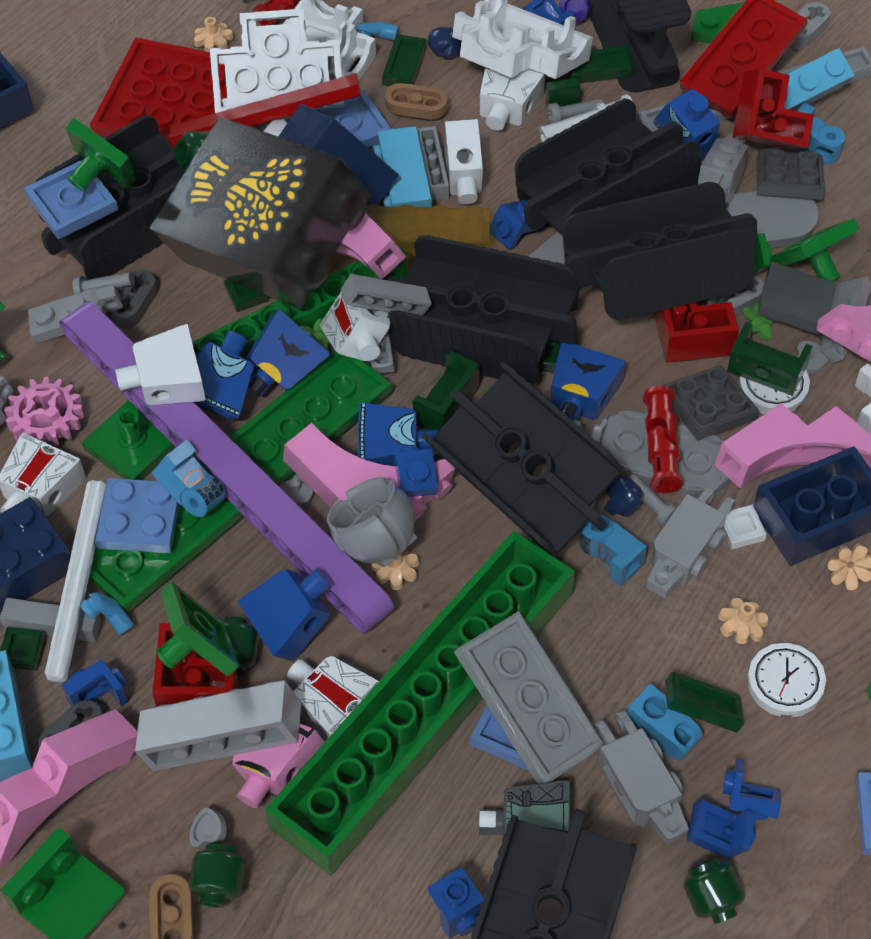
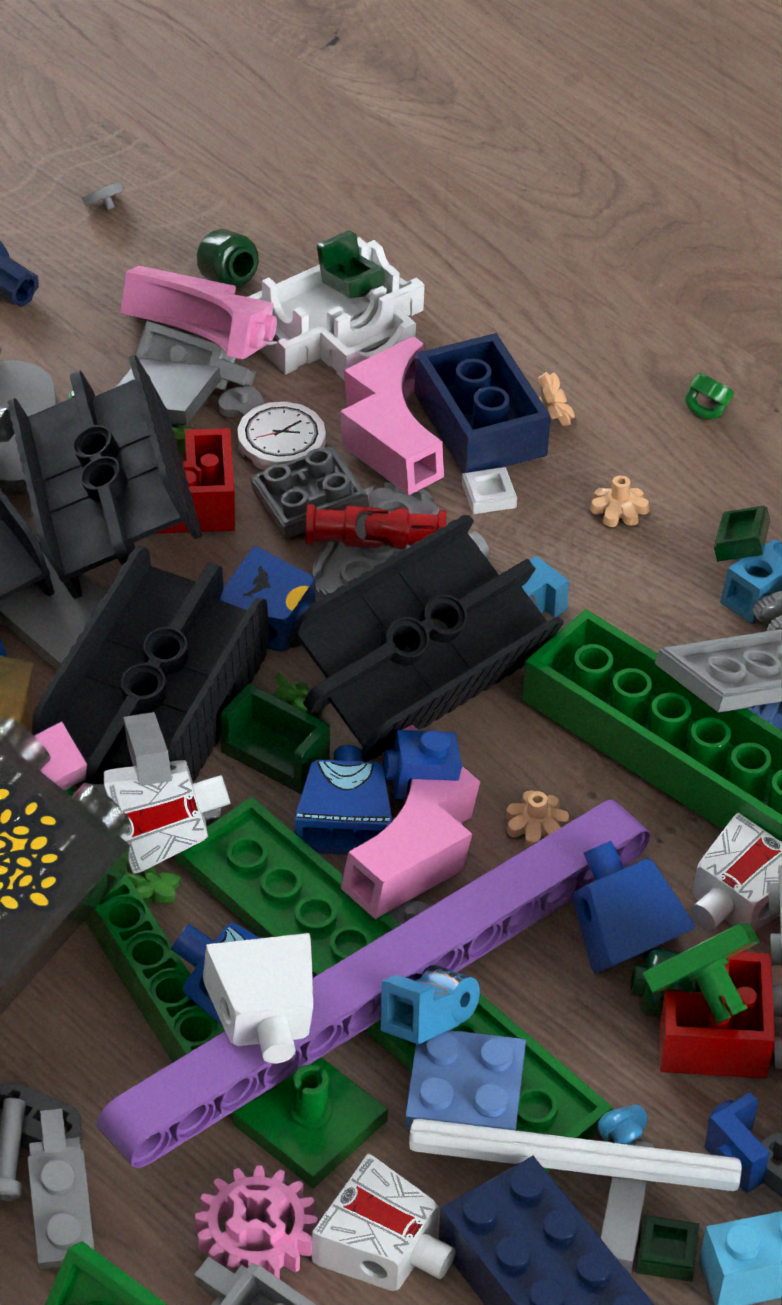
camera: 90 degrees left, 10 degrees down
dark green tile [224,270,268,312] -> none
blue torso [246,309,330,397] -> none
light grey piece [327,477,417,567] -> none
light grey hinge [646,486,736,598] -> none
dark green panel [727,321,813,396] -> none
white tile [747,642,826,717] -> none
green tile [770,218,860,281] -> none

